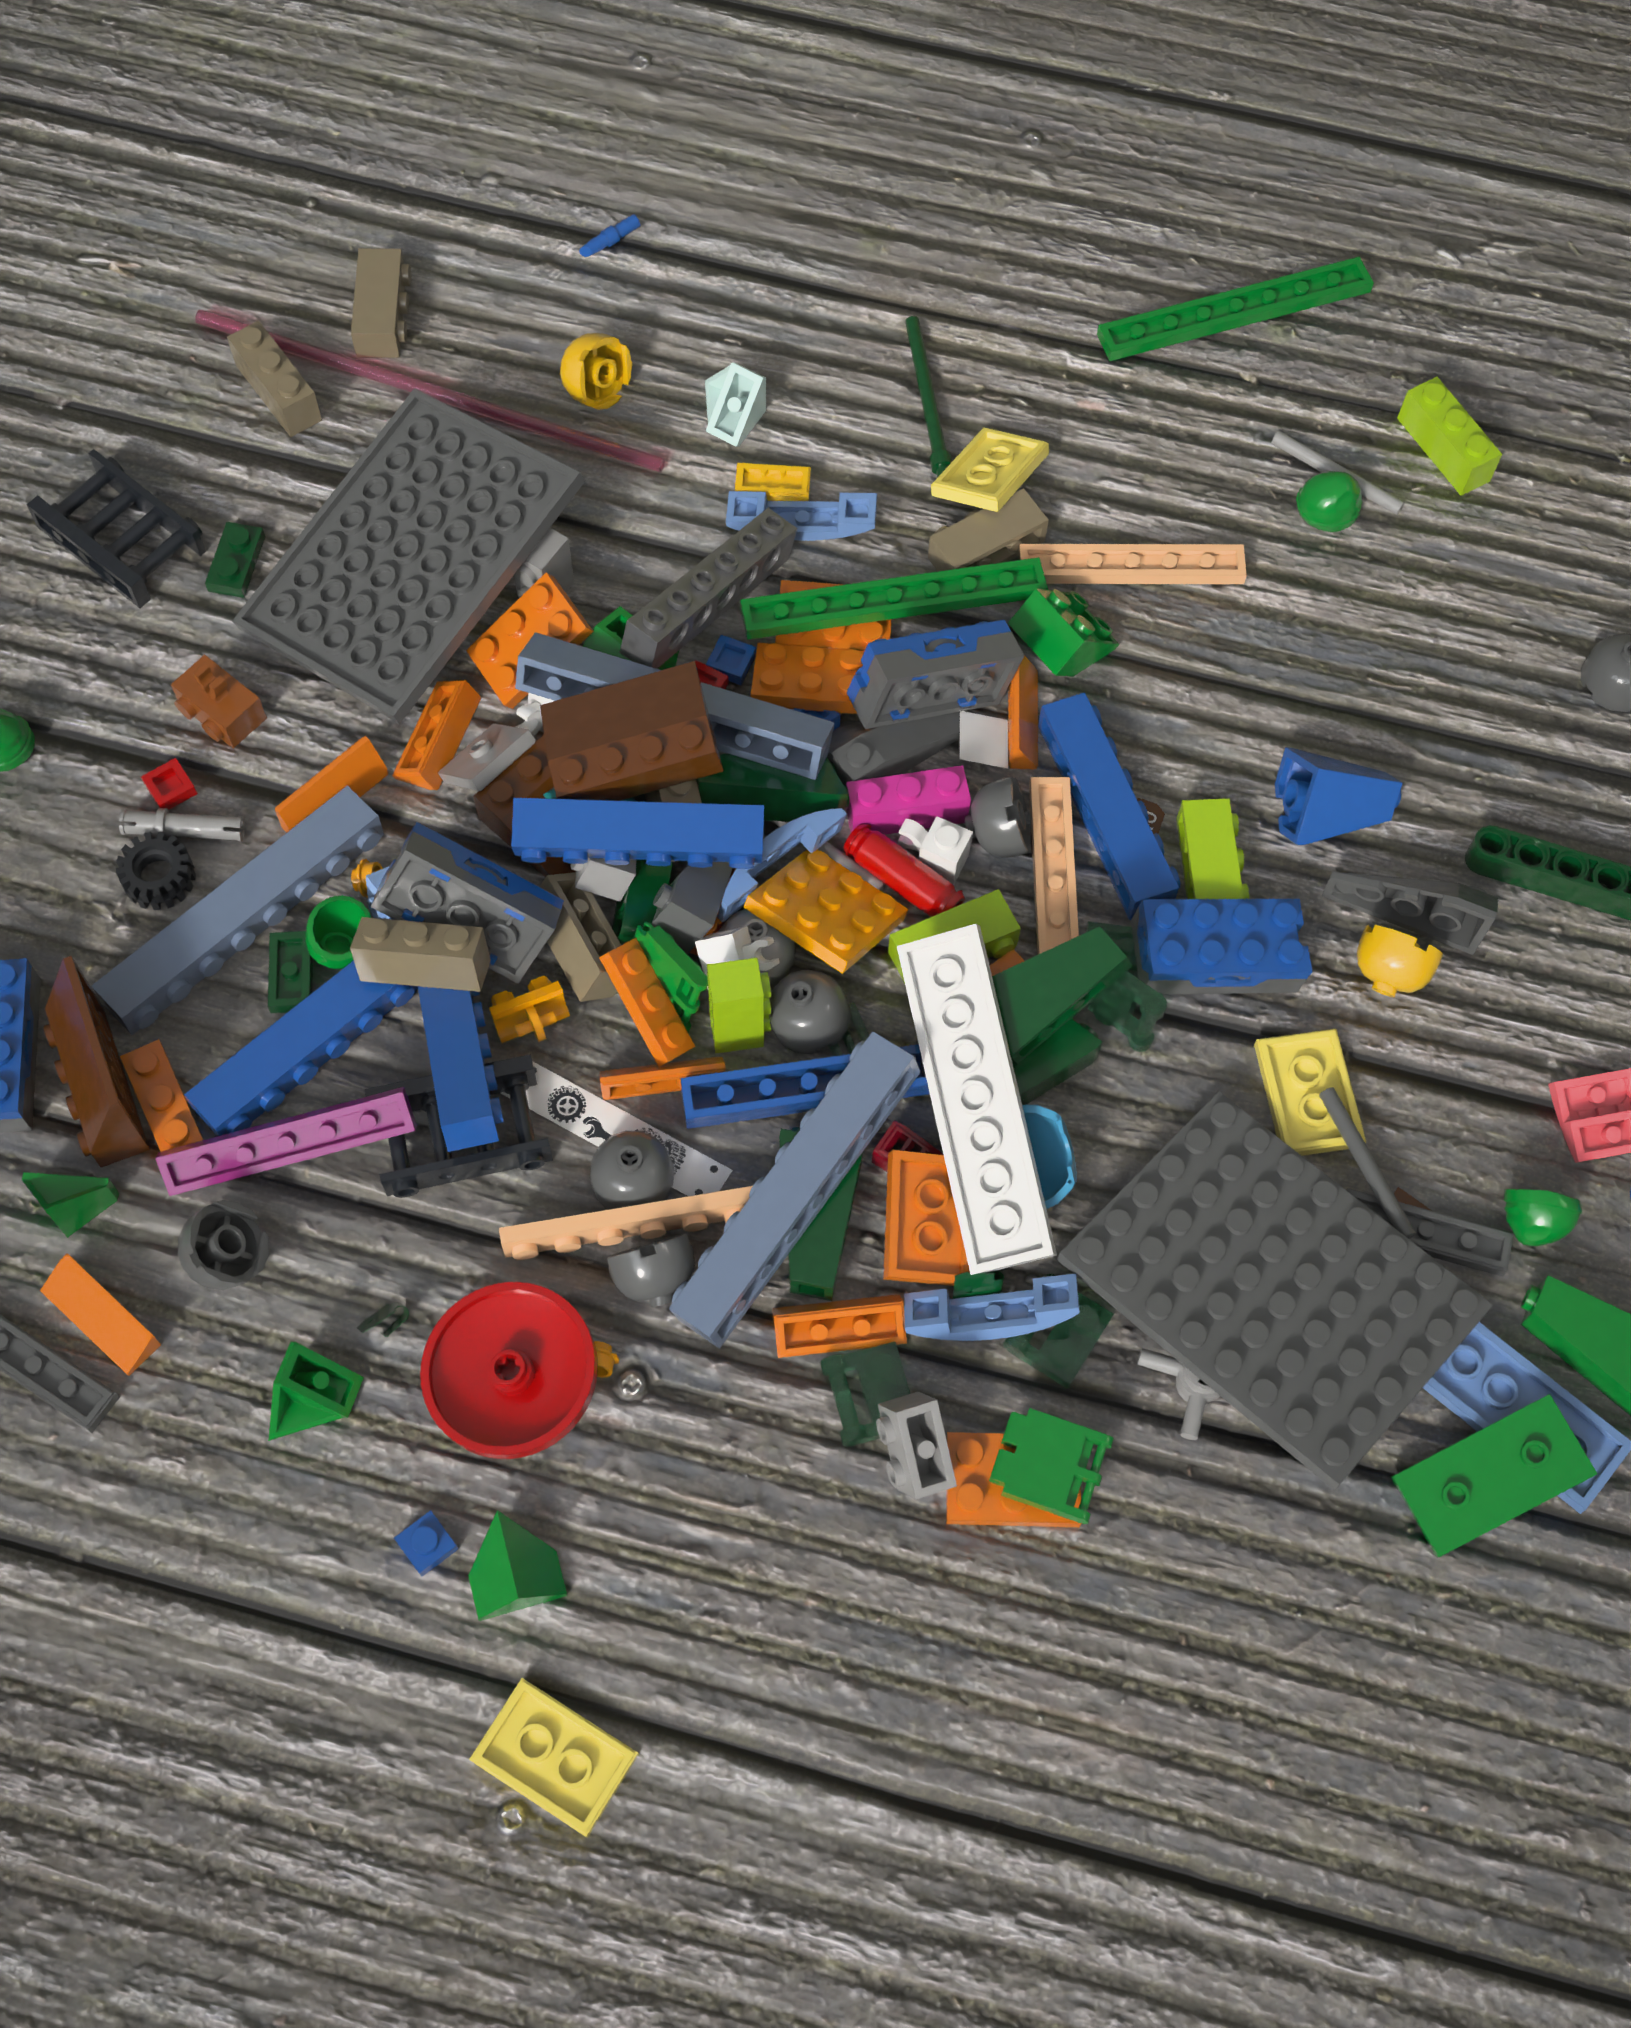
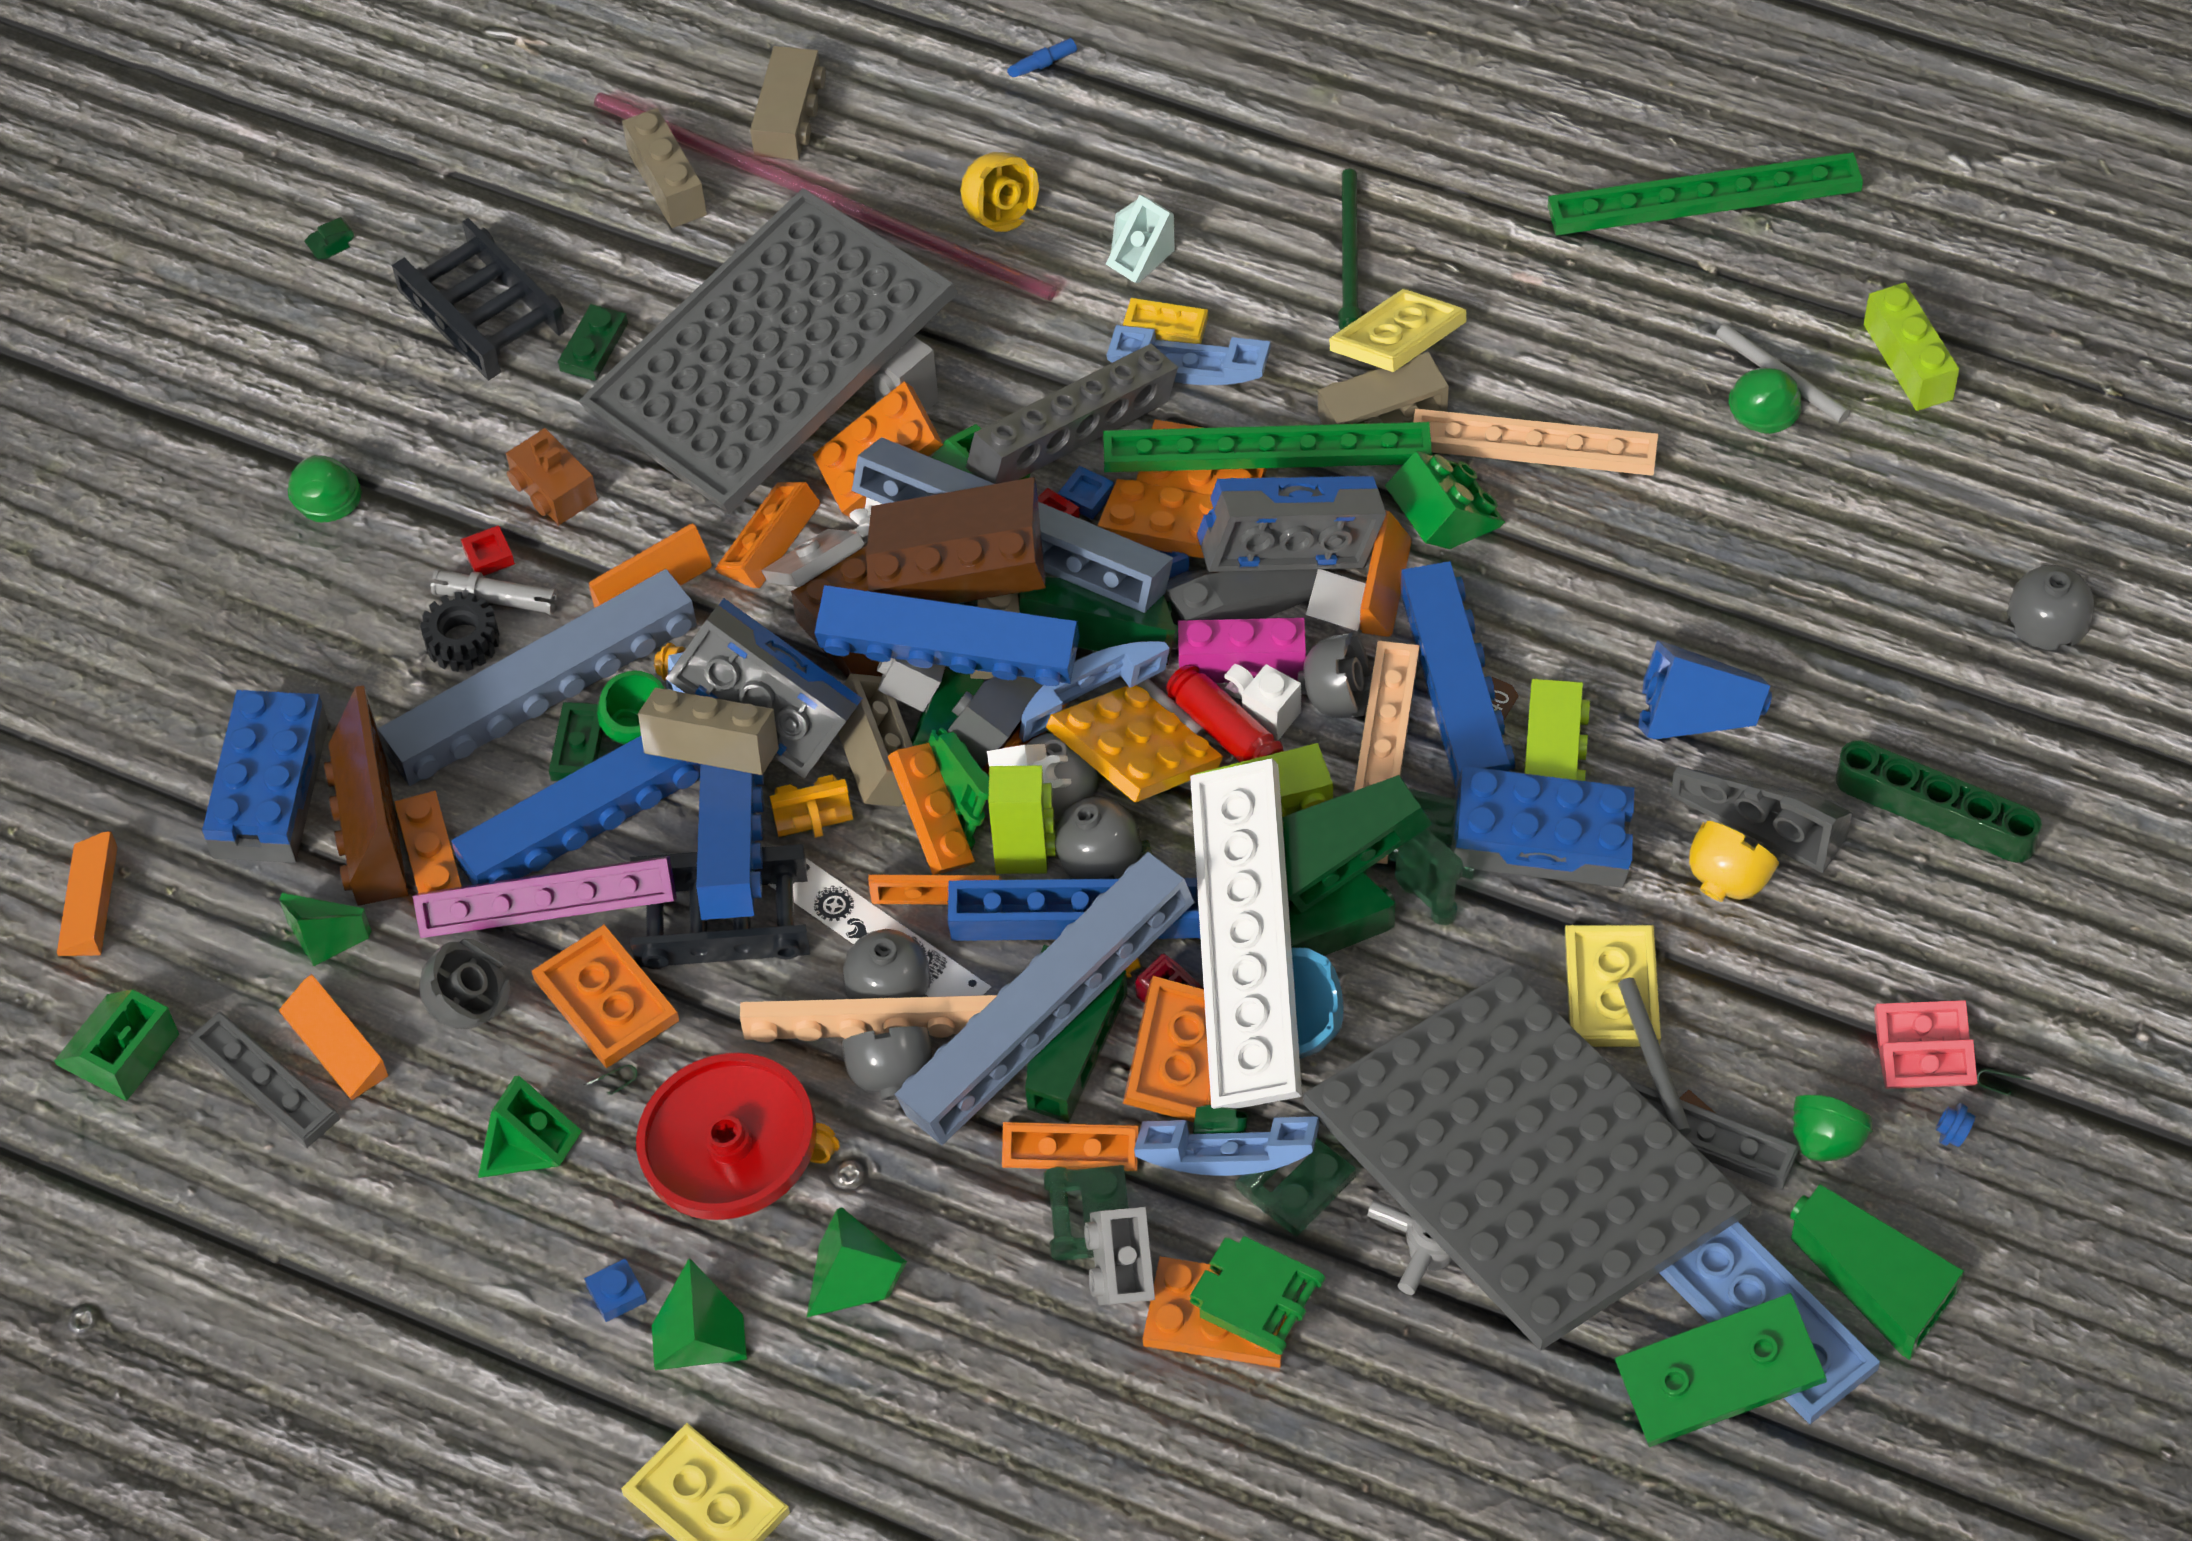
camera: 15 degrees right, 10 degrees down
none -> orange plate [532,925,679,1069]
none -> green slope [806,1207,907,1318]

